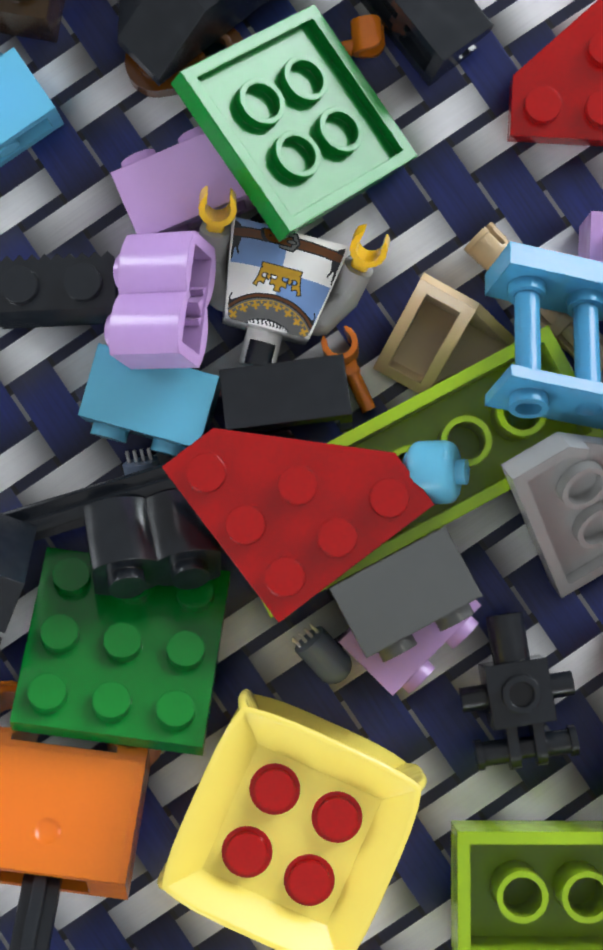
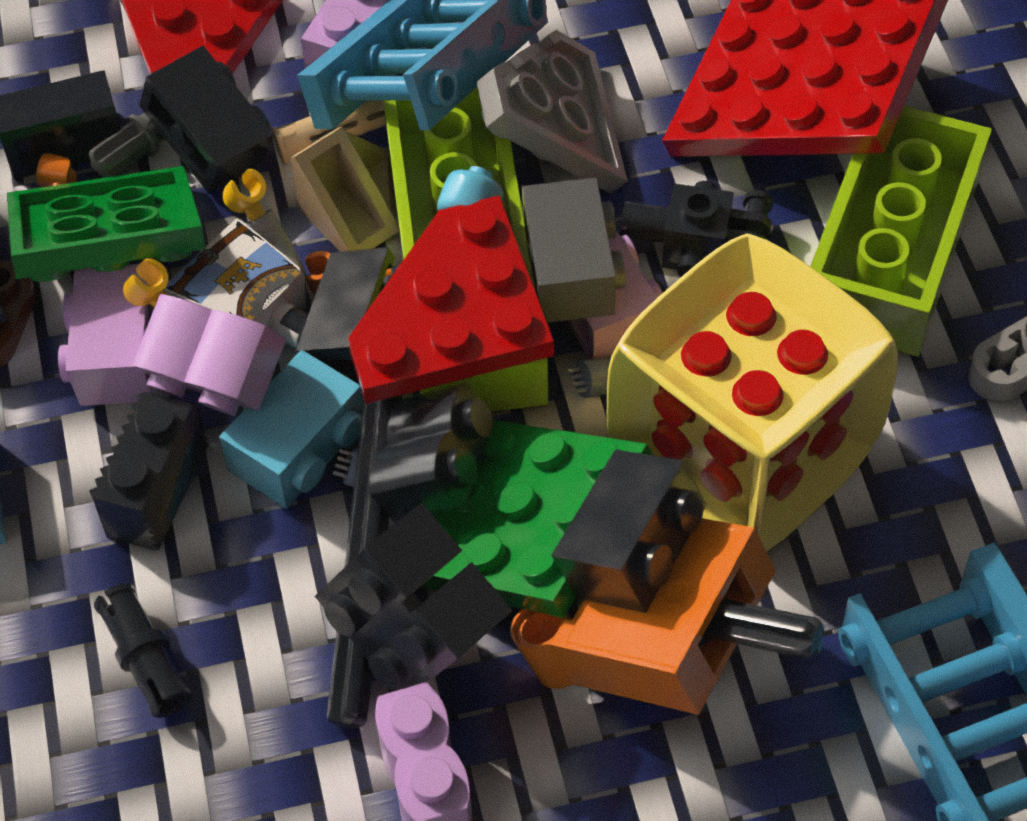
camera: 70 degrees left, 30 degrees down
none -> dark grey axle [89,113,165,178]
none -> black brick [139,45,274,194]
none -> black brick [551,449,707,613]

